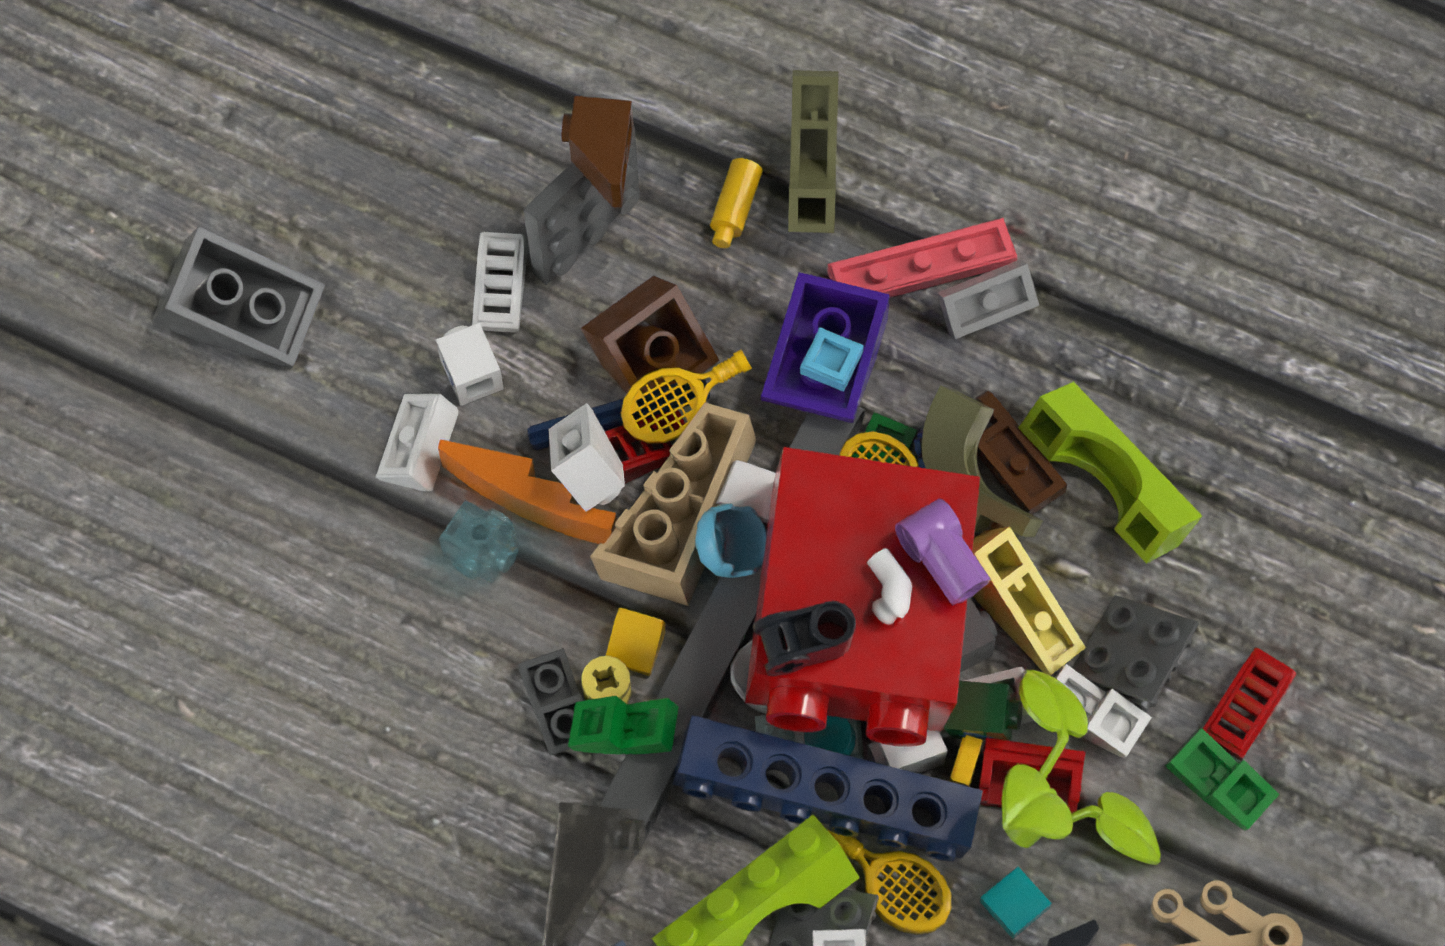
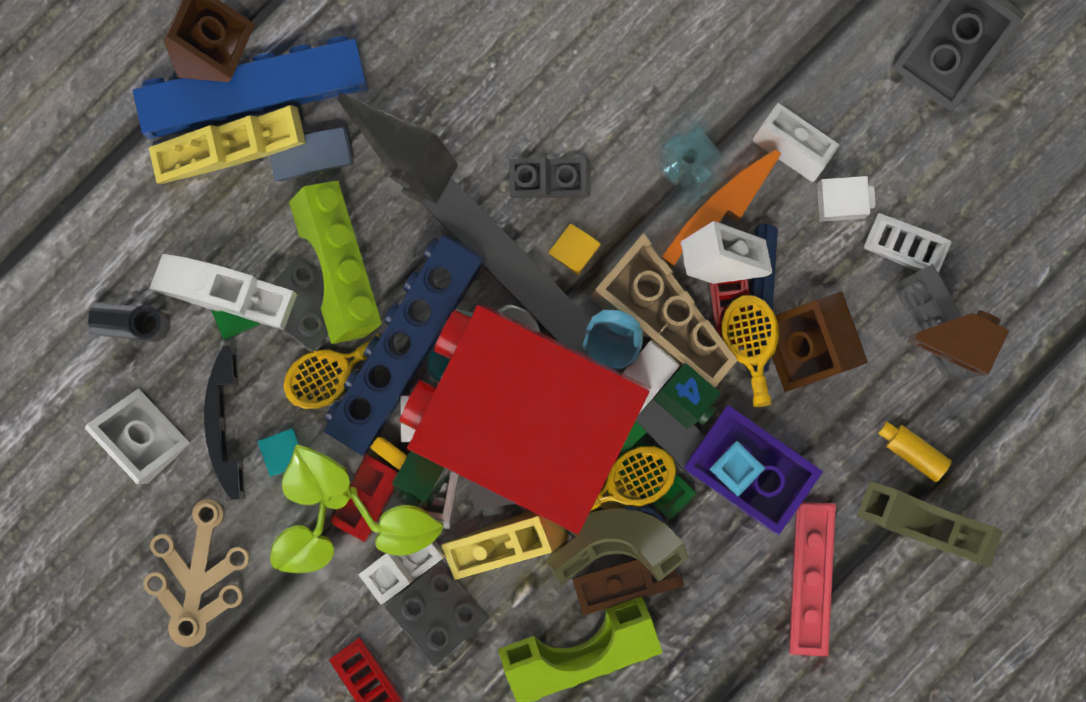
camera: 105 degrees right, 20 degrees up
green slope [568,696,679,755] -> none
light yellow wheel [581,656,631,704] -> none
black piece [752,601,856,676] -> none
white arm [867,548,912,624] -> none
medium lavender piece [895,498,990,606] -> none
light grey plate [937,259,1039,339] -> none
green slope [1165,728,1280,831] -> none
none -> dark green brick [653,363,720,429]

